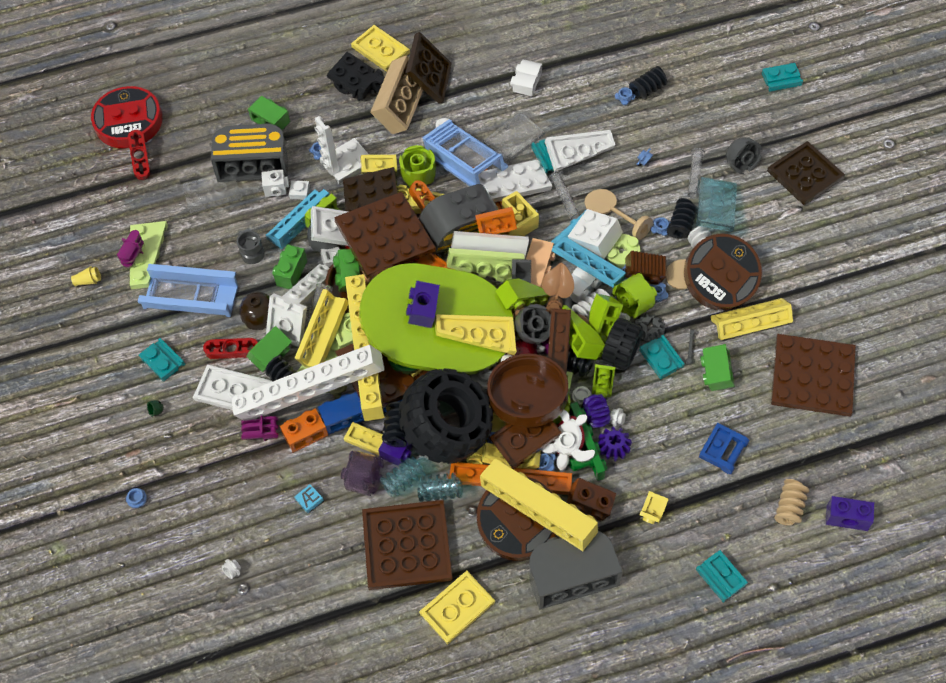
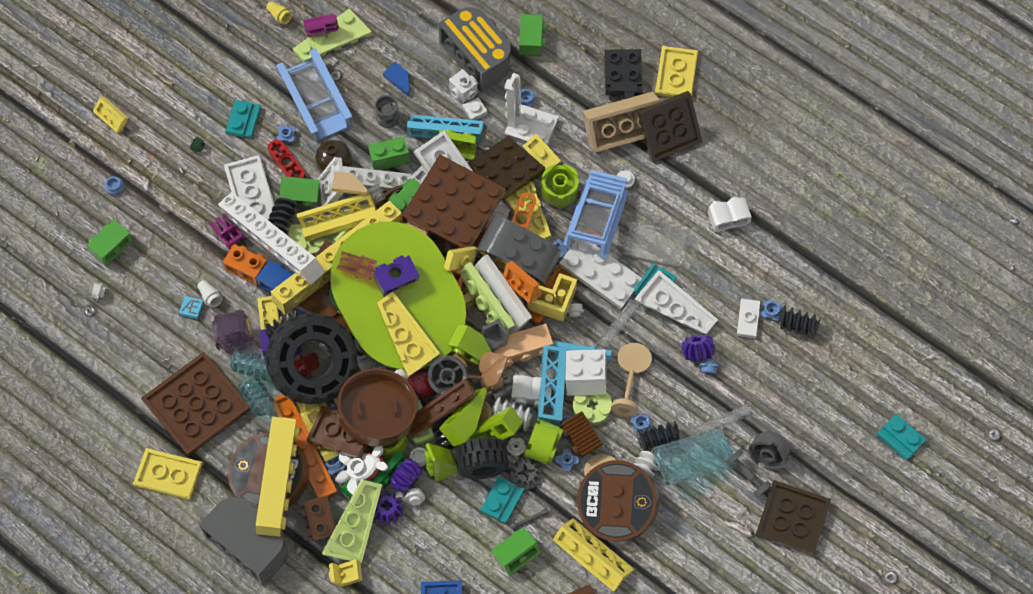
camera: 55 degrees right, 5 degrees up
none -> bright green brick [87,220,133,267]
none -> light yellow plate [93,96,129,133]
none -> white cone [197,280,222,308]
none -> medium blue plate [276,125,296,144]
none -> yellowish green wing [322,479,382,563]
none -> tan tile [332,172,368,195]
none -> arm [336,251,377,280]
none -> blue tile [383,62,409,96]
none -> light yellow plate [444,246,477,271]
none -> dark purple gear [682,334,715,362]
none -> dark grey wheel [725,449,771,498]
none -> white plate [737,299,760,339]

